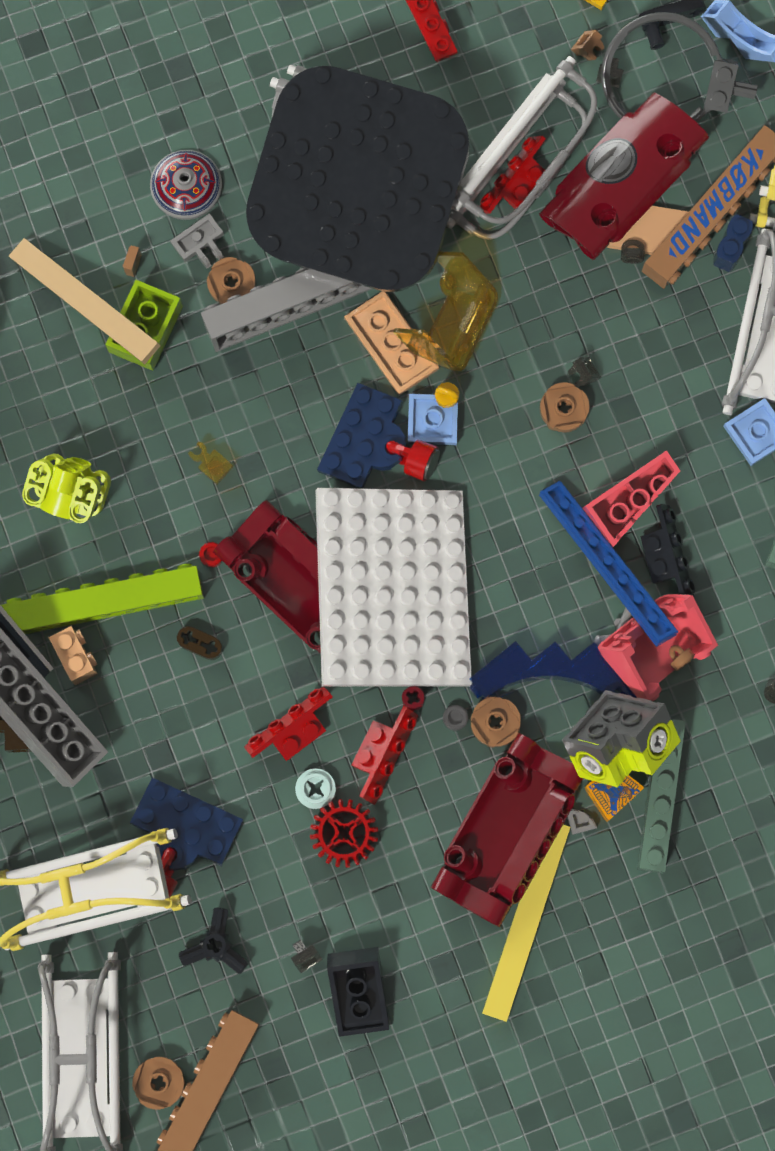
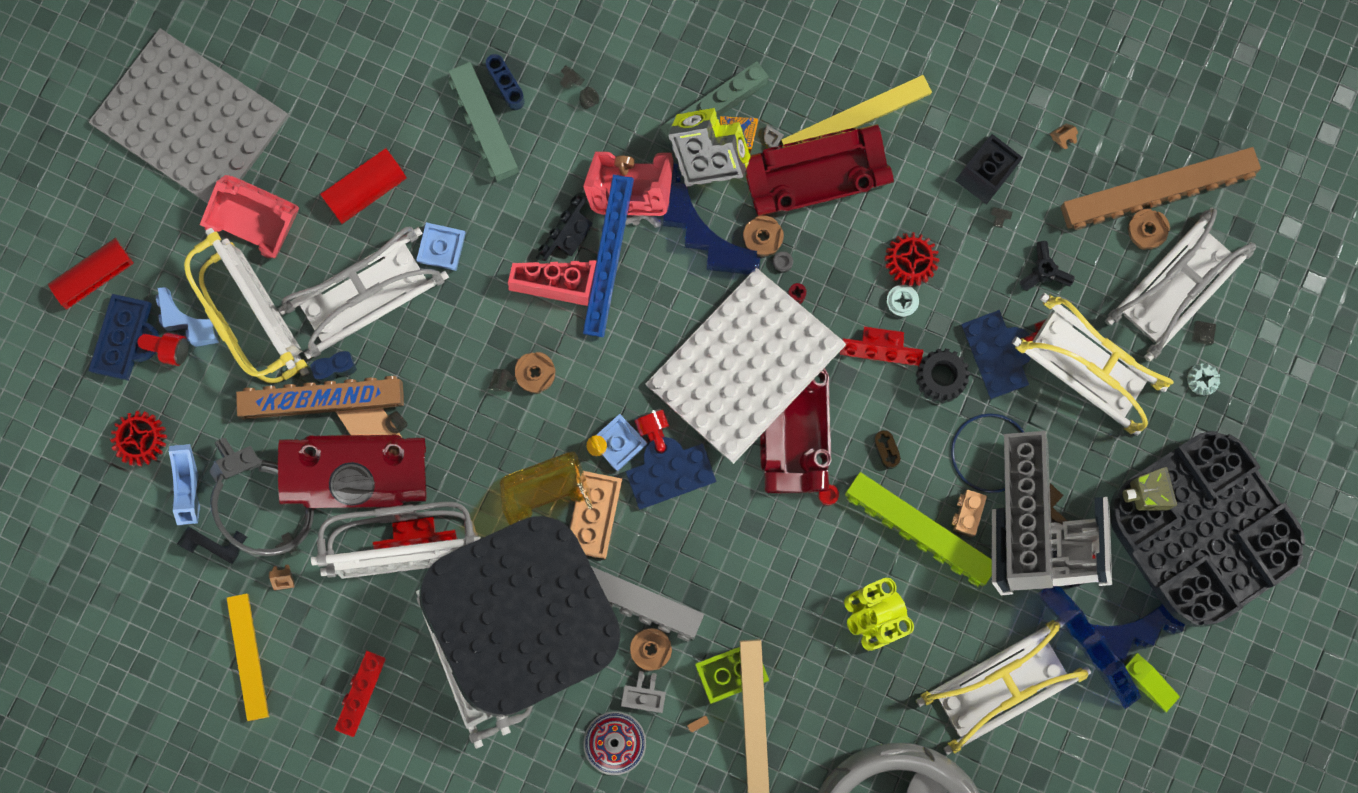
camera: 140 degrees left, 0 degrees up
clear yellow plate [188,441,233,485] -> none
red bracket [351,706,418,805] -> none
none -> black tyre [916,349,970,403]
none -> dark blue piece [951,413,1024,493]
none -> medium nougat tile [1050,123,1078,149]
none -> clear smoke tile [1192,320,1216,345]

